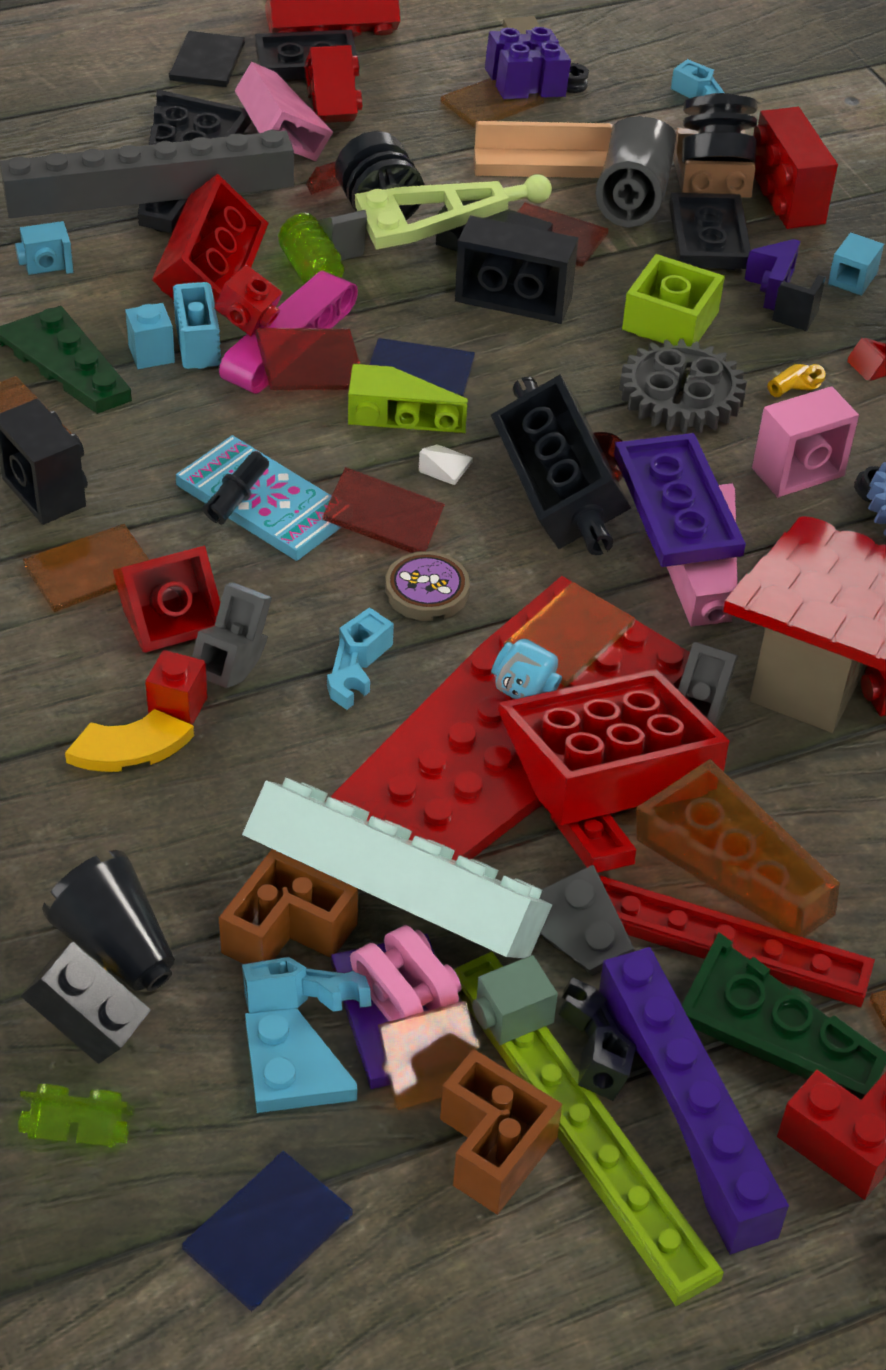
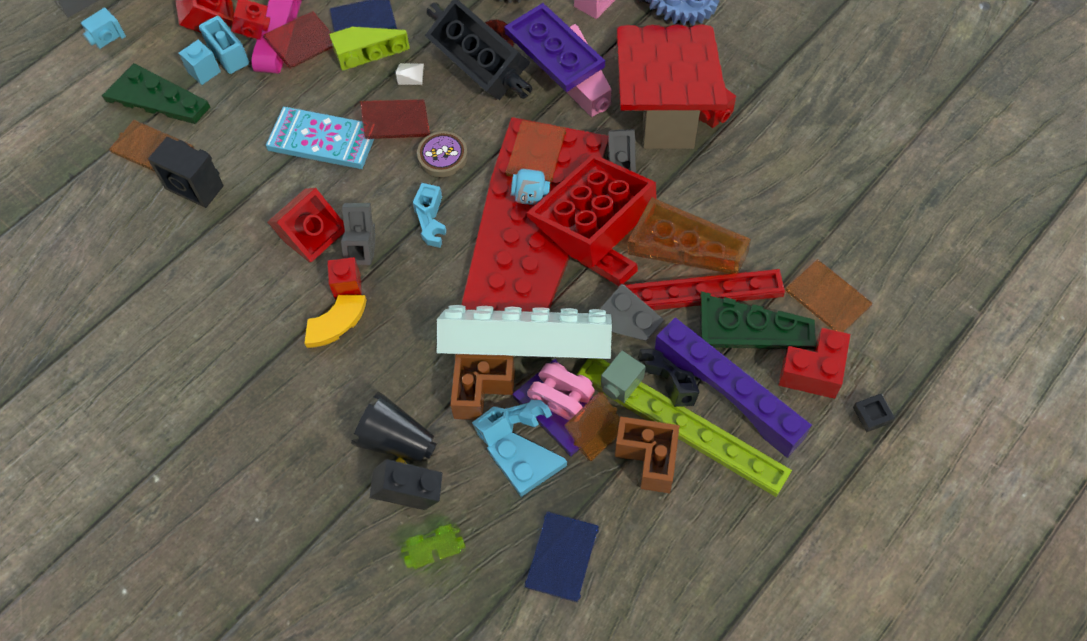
camera: 20 degrees left, 15 degrees up
clear orange piece [23,524,149,612] -> none
black axle [202,451,269,525] -> none

